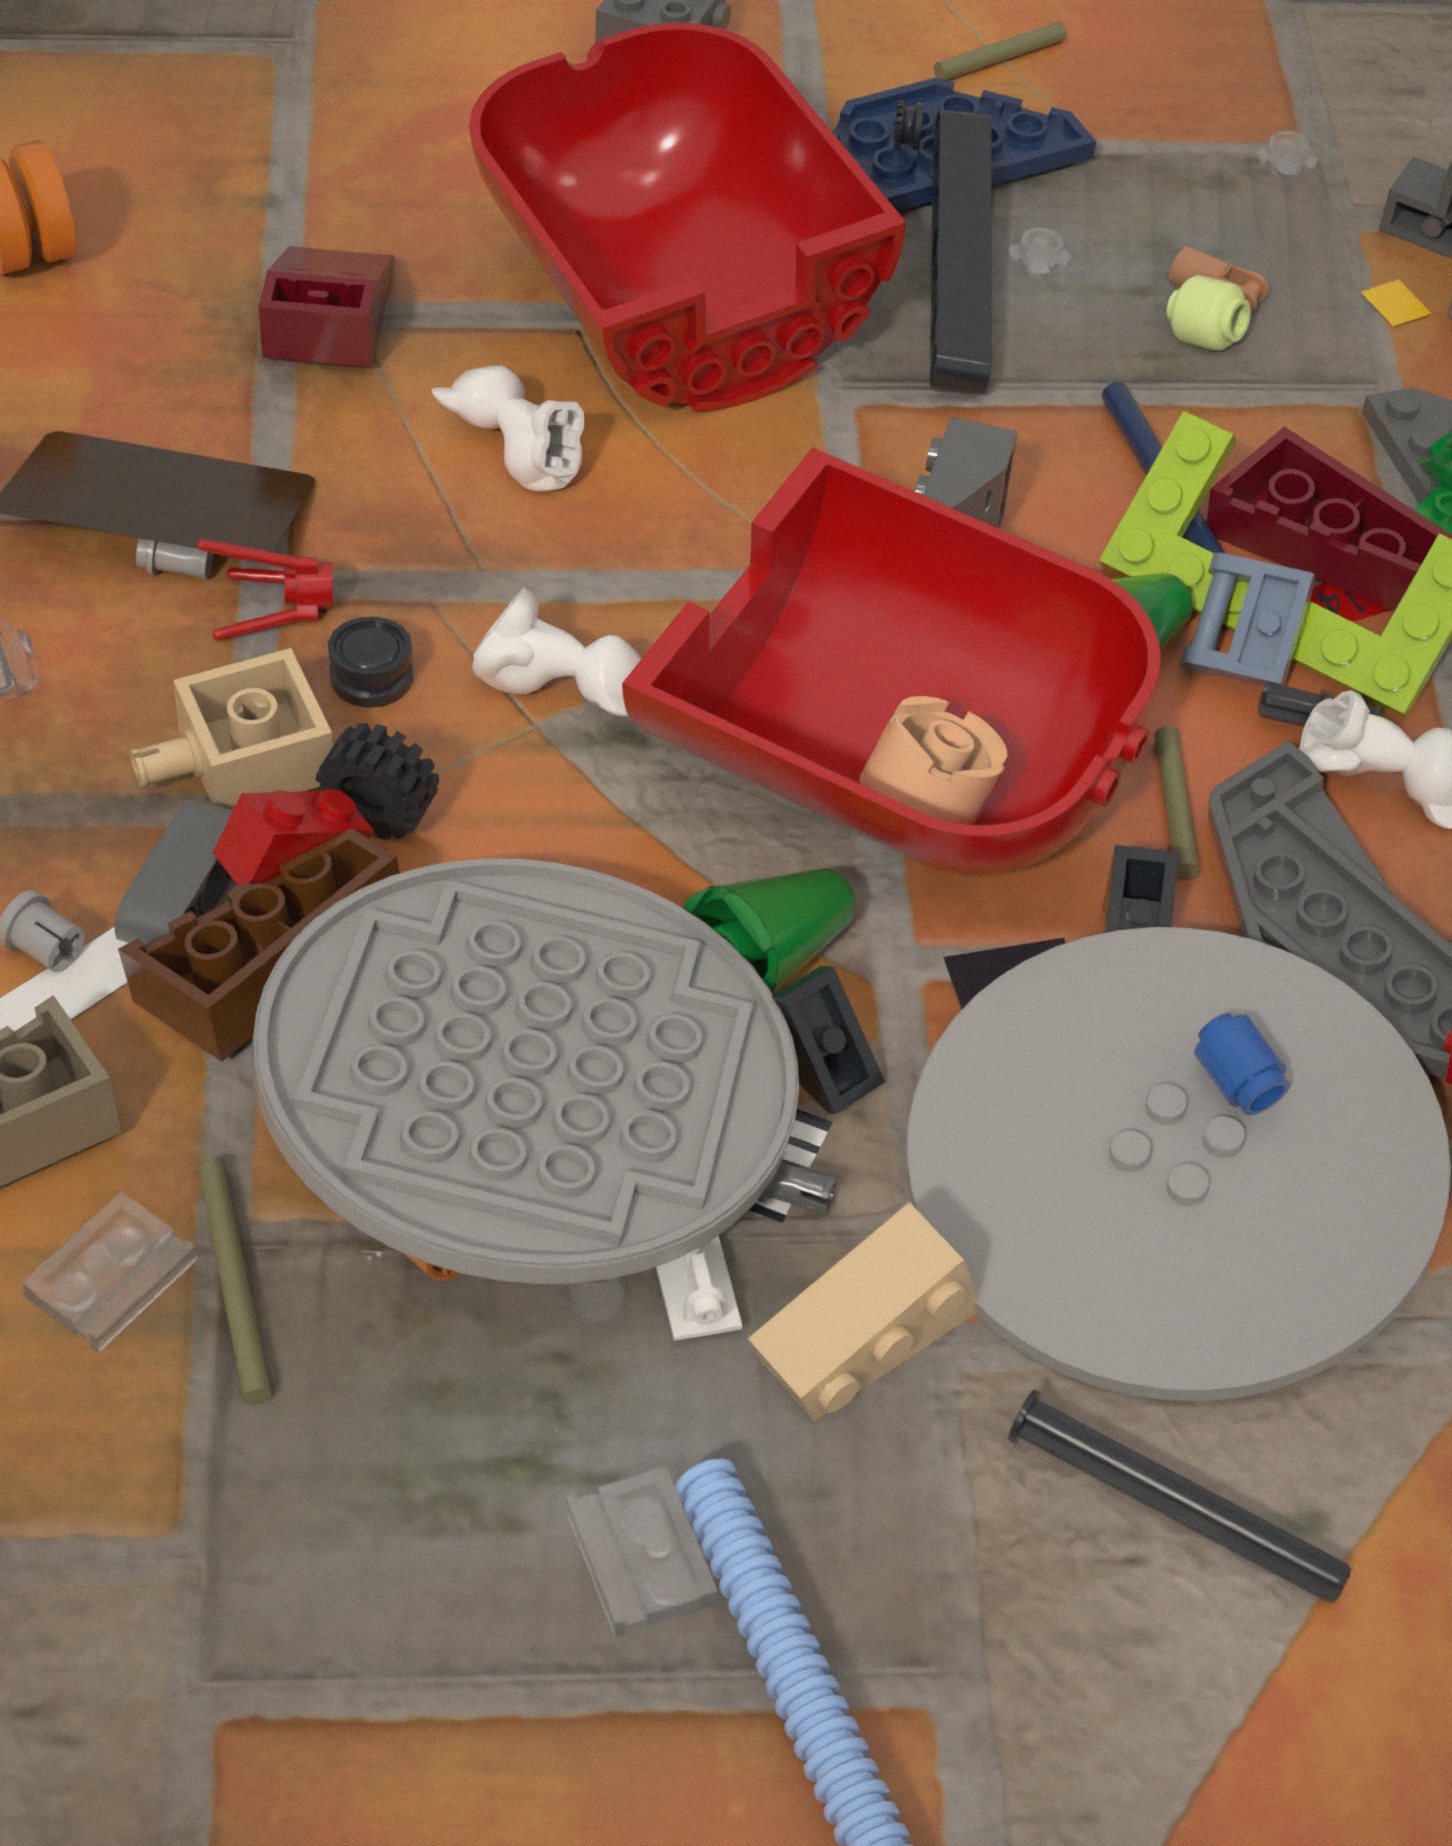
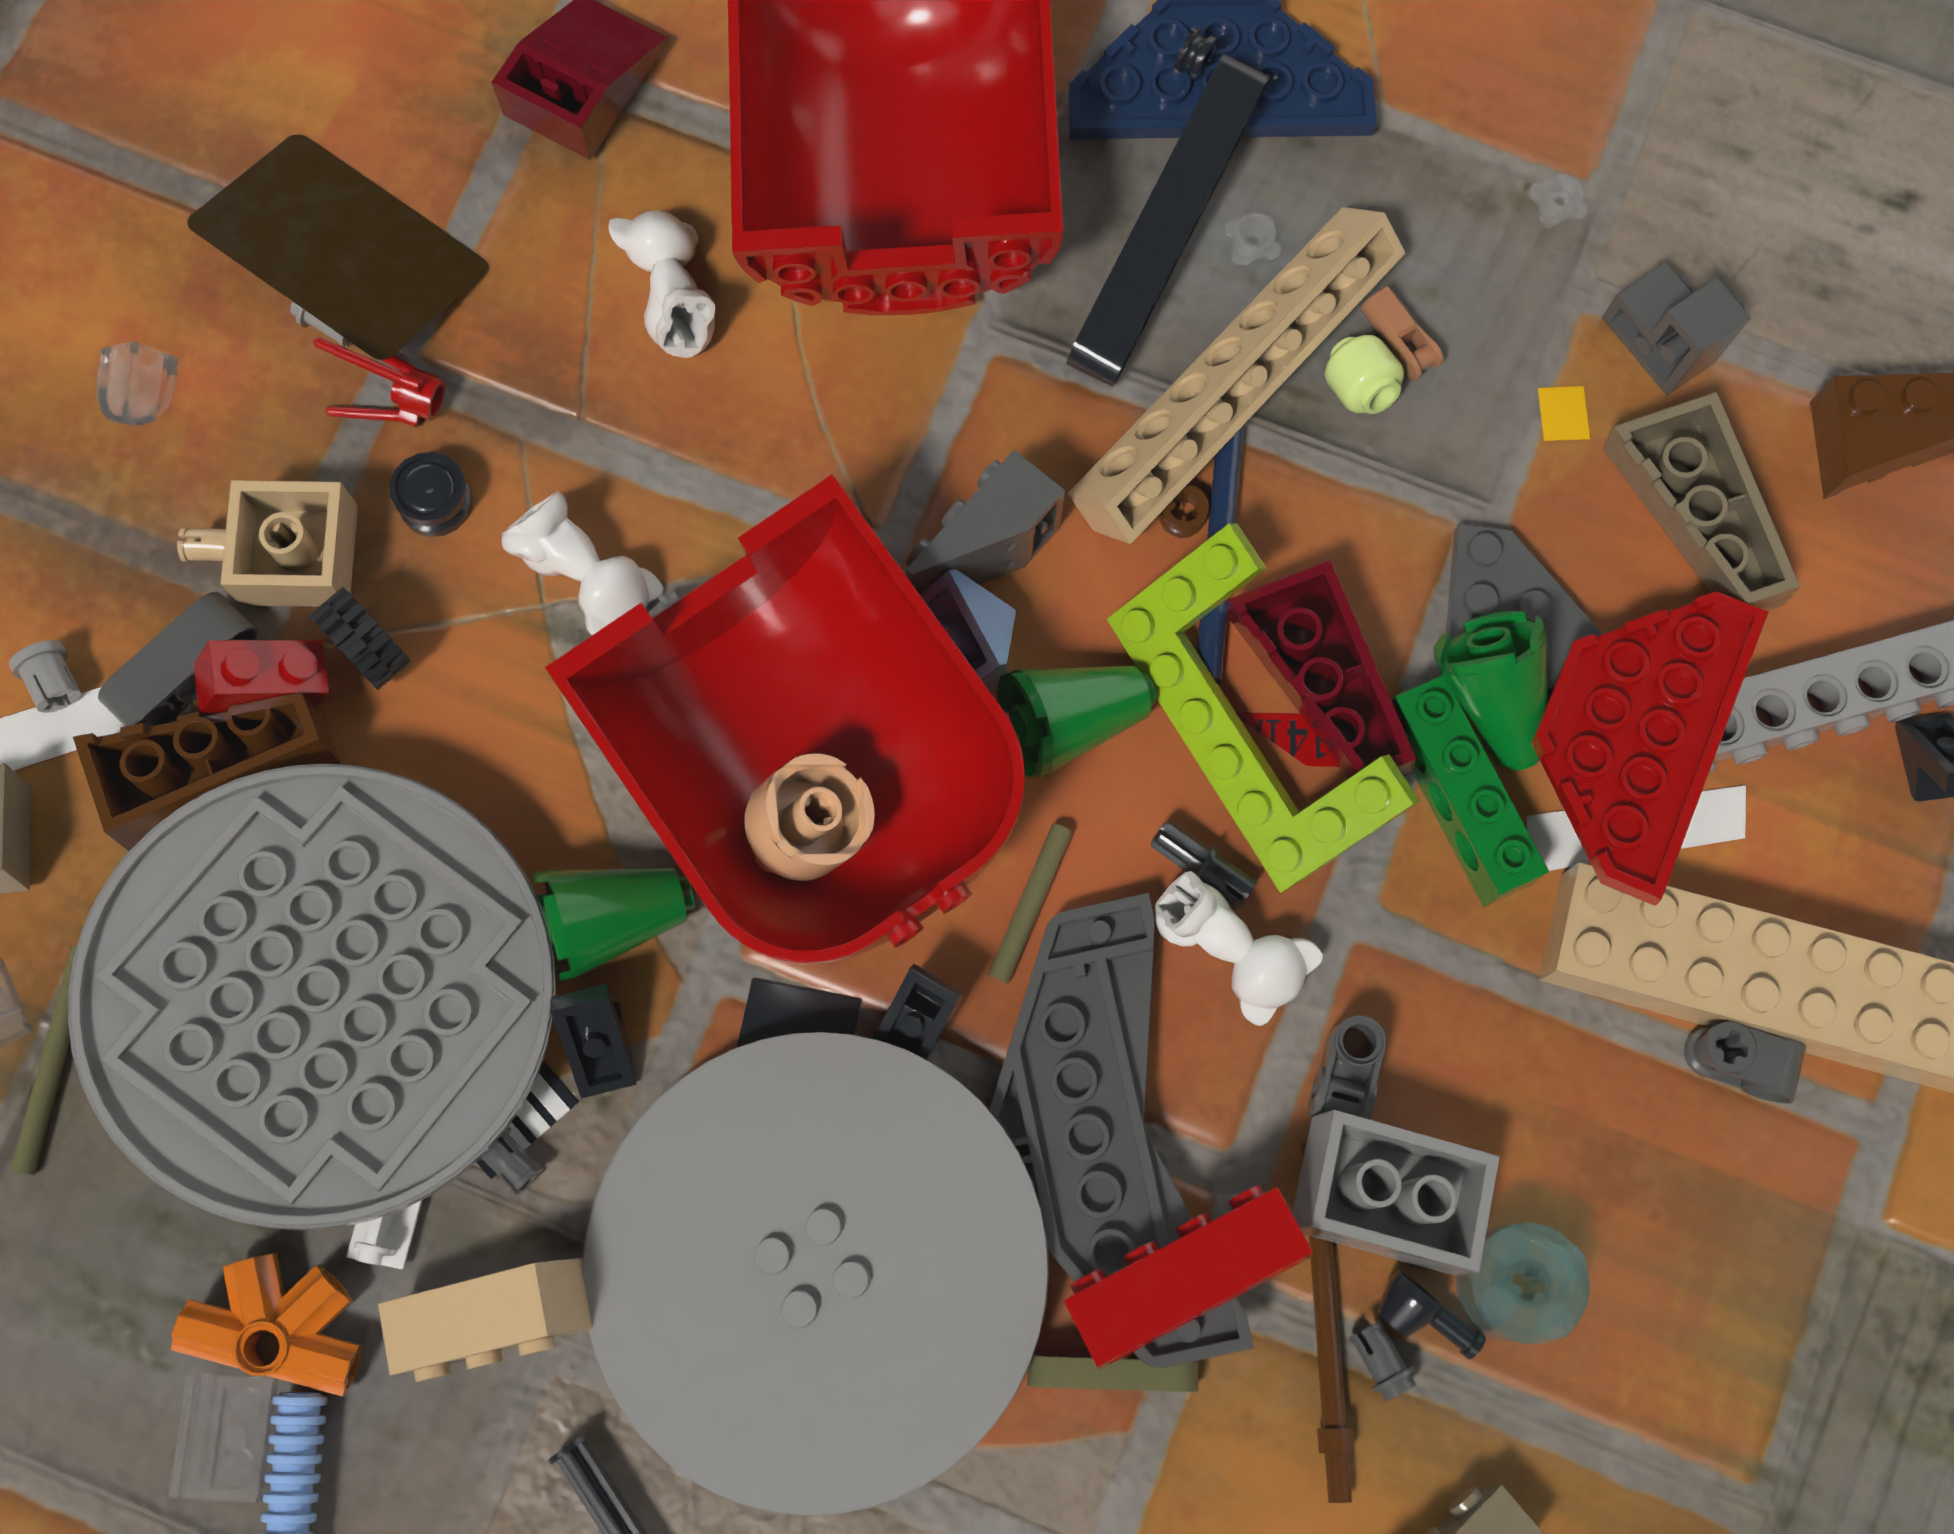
camera: 25 degrees right, 25 degrees up
sand blue plate [1180,553,1316,686] -> none
blue brick [1194,1013,1290,1115] -> none
none -> orange piece [171,1253,363,1397]
none -> tan brick [1067,207,1406,544]
none -> reddish brown bush [1159,484,1209,538]

